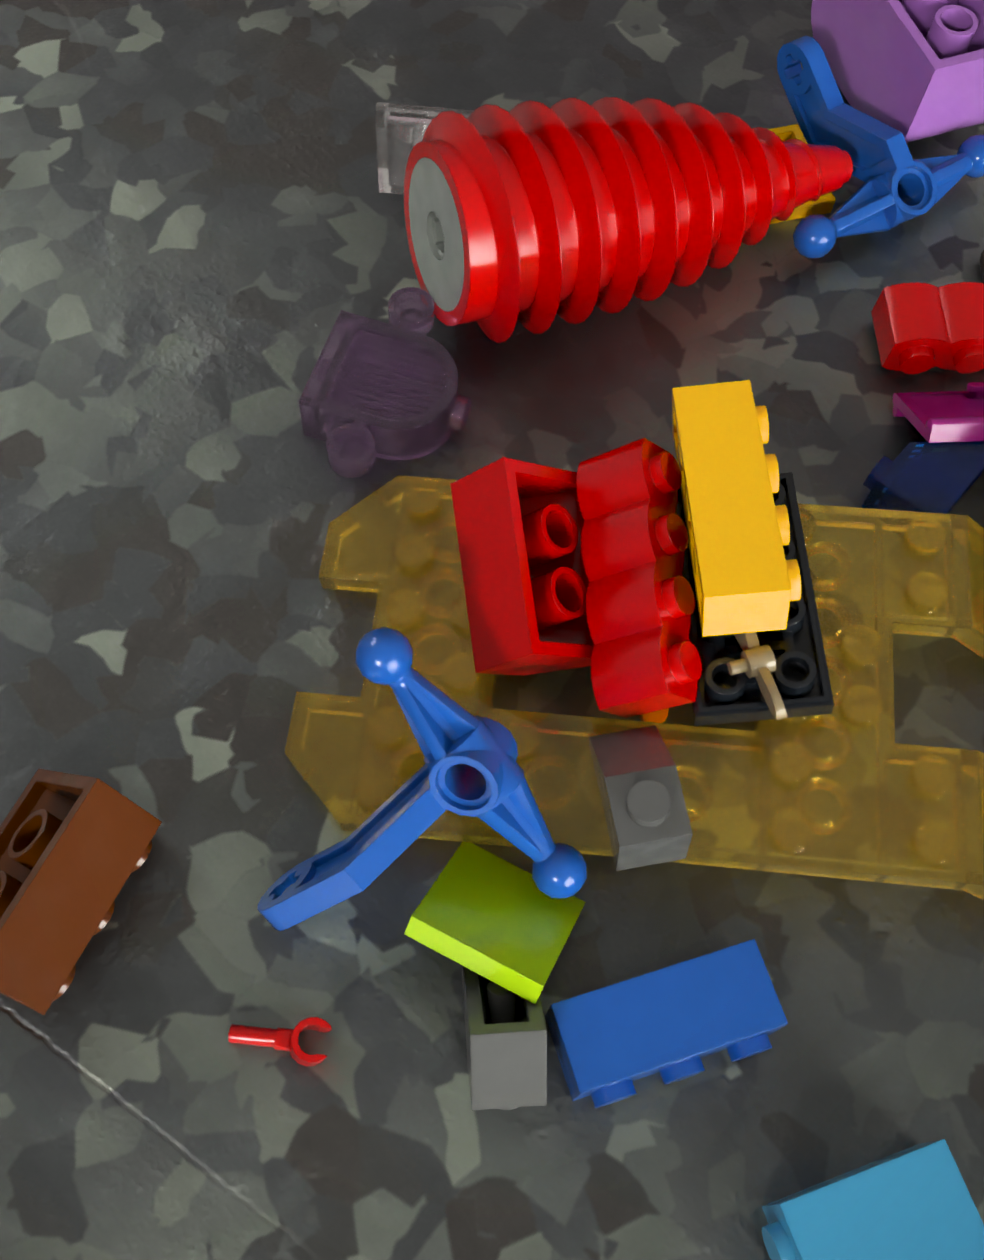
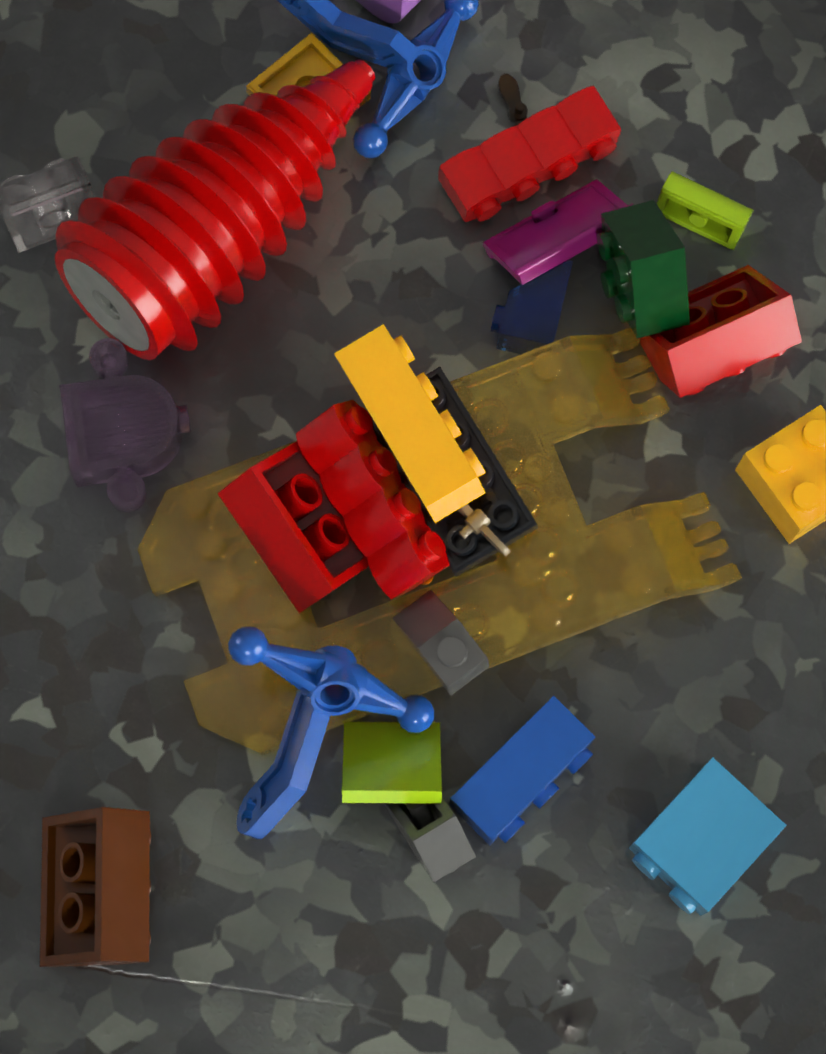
camera: 25 degrees left, 10 degrees up
red hand [228,1017,332,1066] -> none

